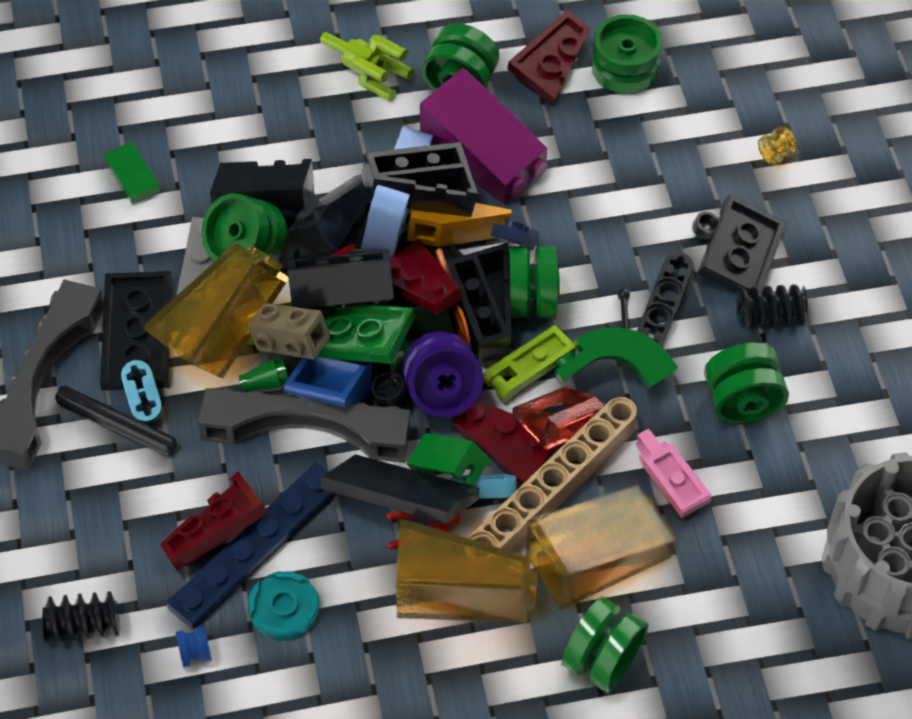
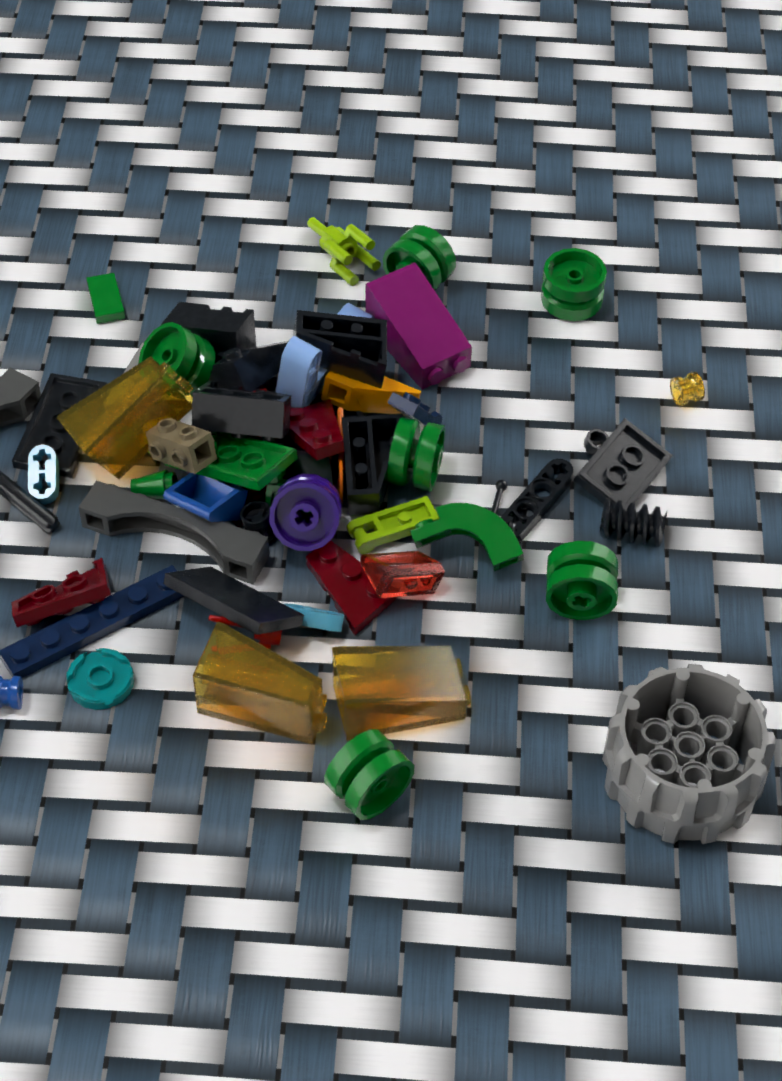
camera: 15 degrees right, 5 degrees down
green hinge [406,433,492,485] -> none
tan beam [466,397,637,576] -> none
dark red wing [507,10,590,106] -> none
bright pink hinge [635,429,712,518] -> none

